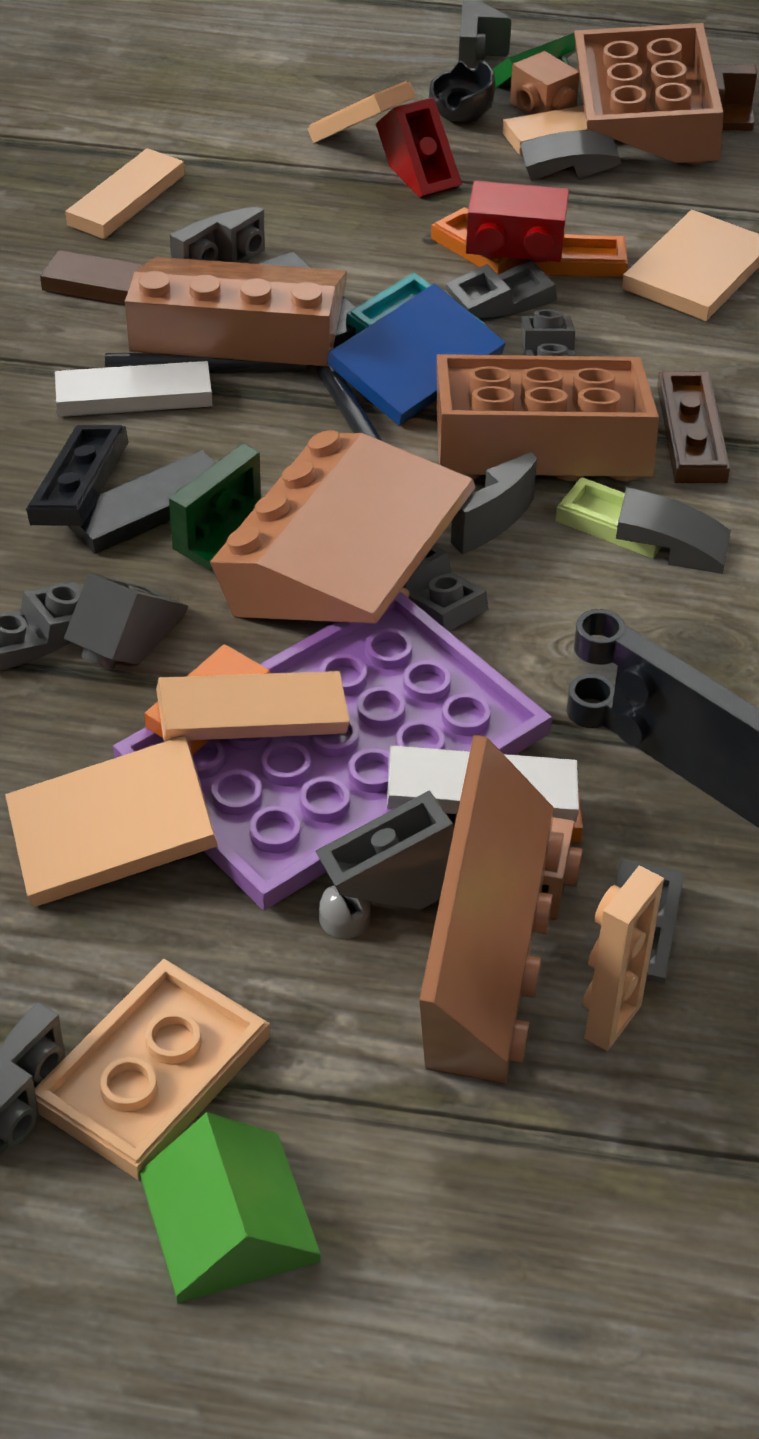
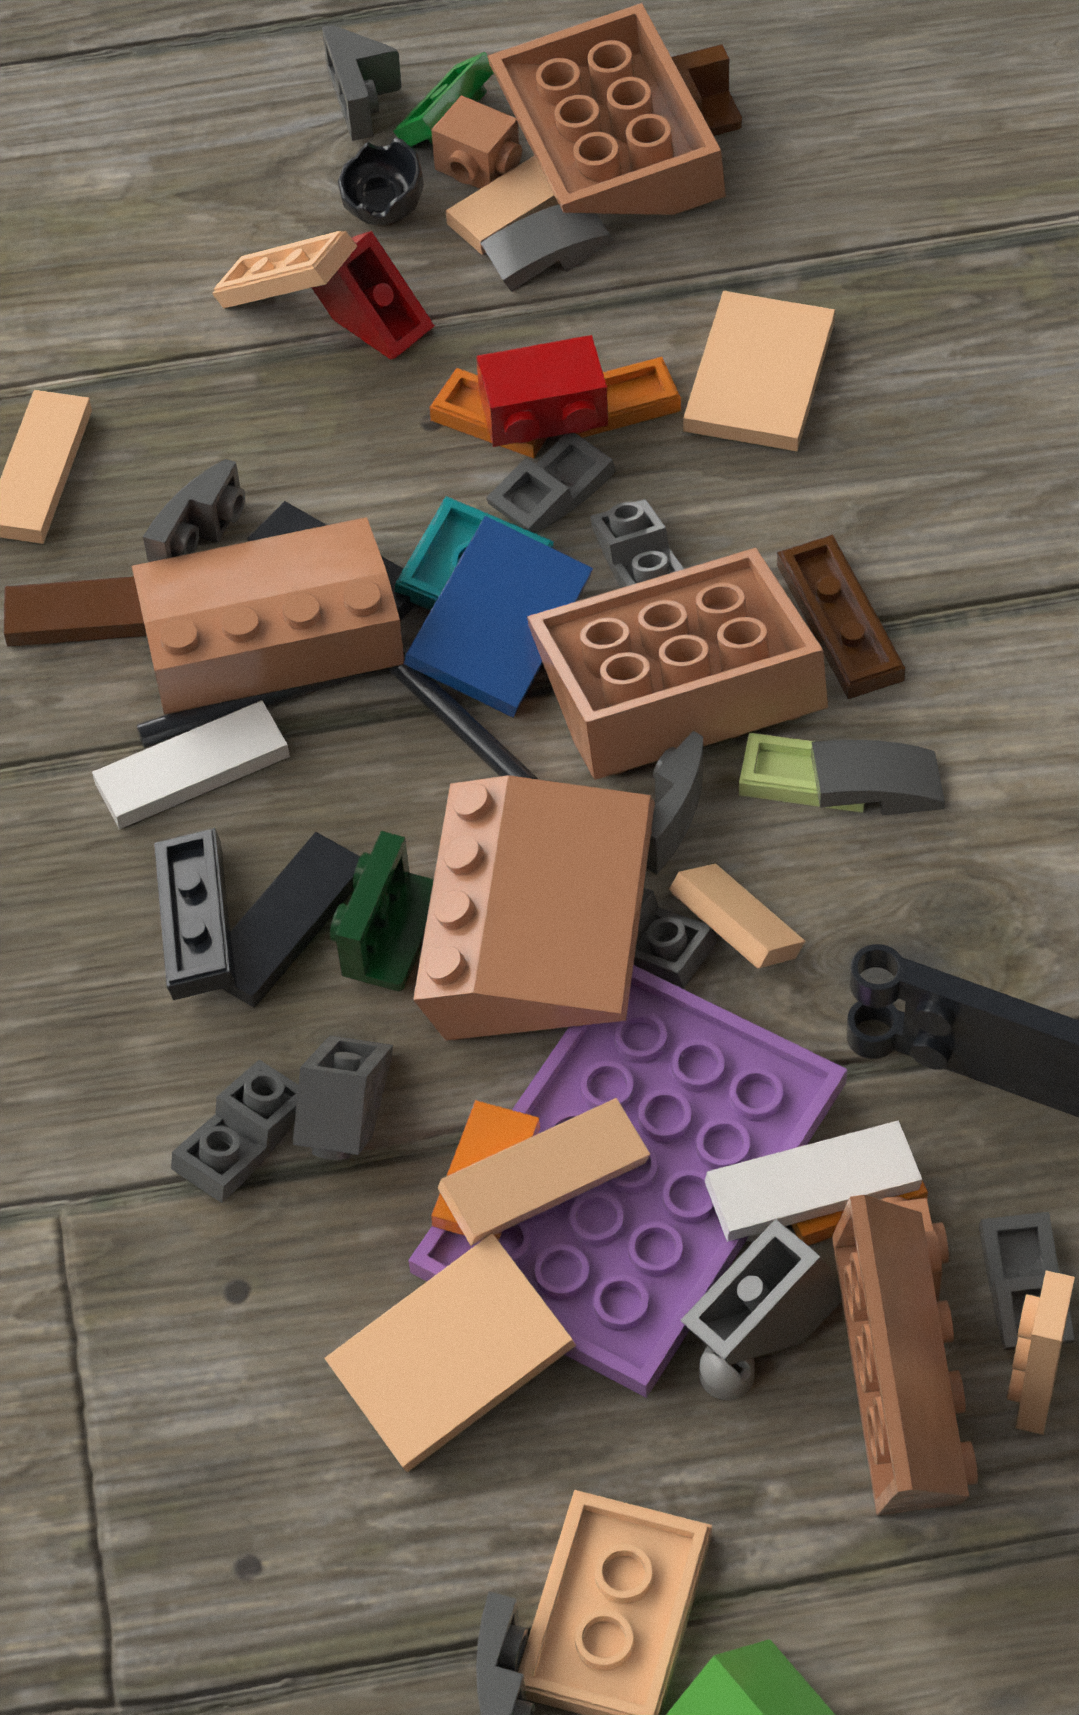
camera: 15 degrees left, 10 degrees up
none -> light nougat tile [669,863,806,968]

